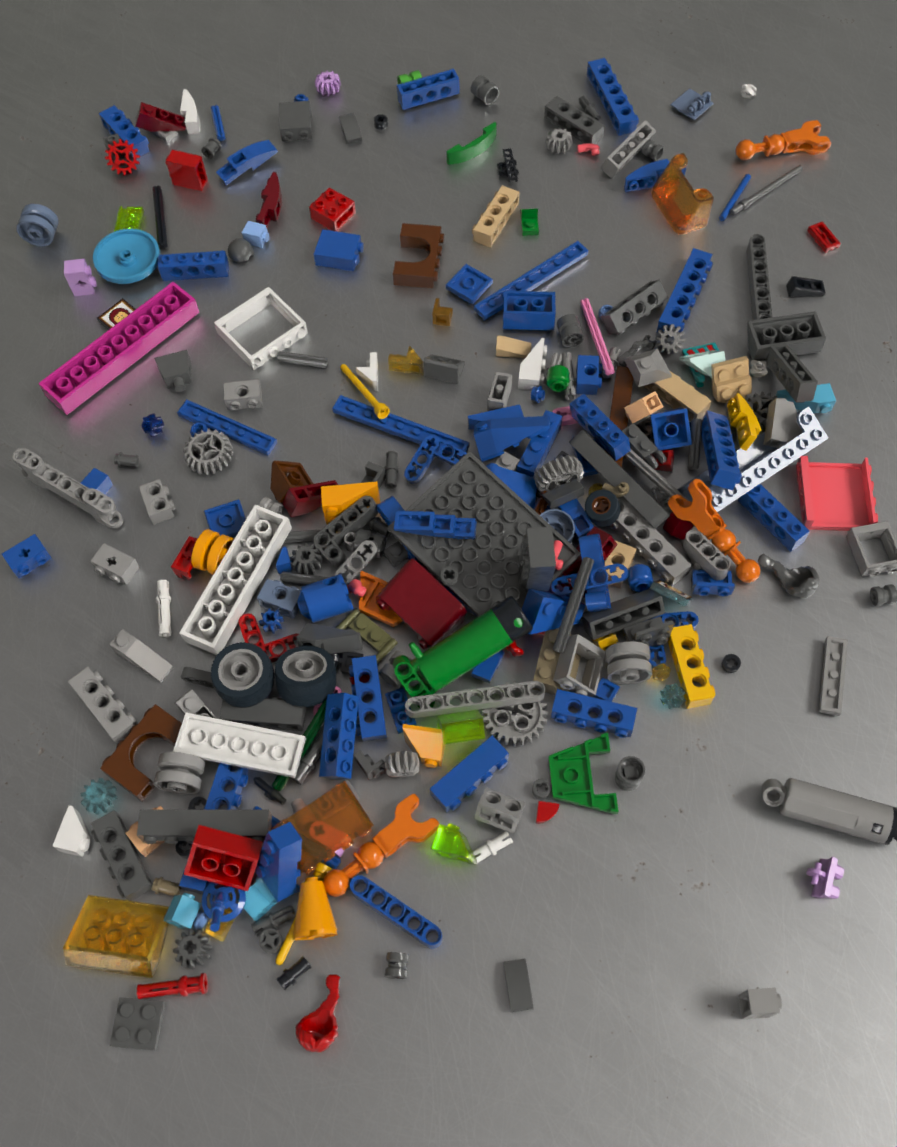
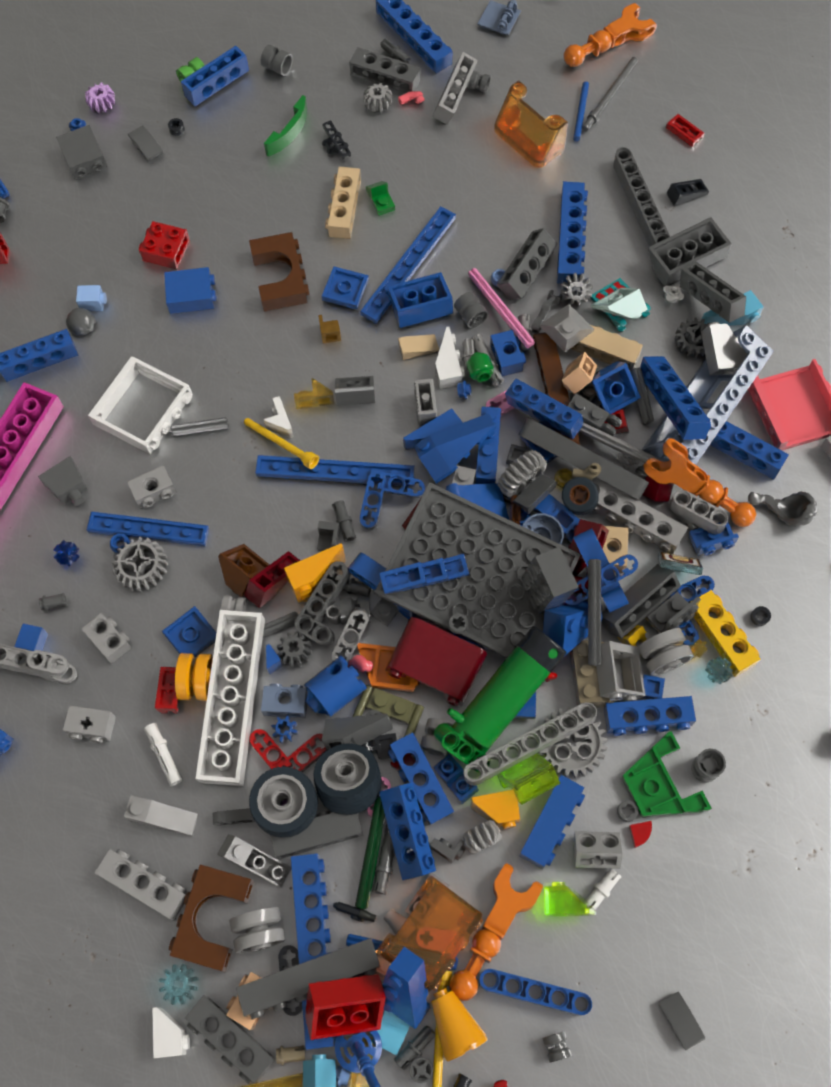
camera: 20 degrees left, 5 degrees up
white plate [173,713,306,778] -> none
blue slope [216,140,278,186] -> none
dark red slope [256,172,282,227] -> none
dark grey axle [280,572,329,586] -> none
blue slope [624,159,687,192] -> none
blue head [627,564,653,593] -> none
tan plate [711,356,752,403] -> none
yellow slope [727,393,761,451] -> none

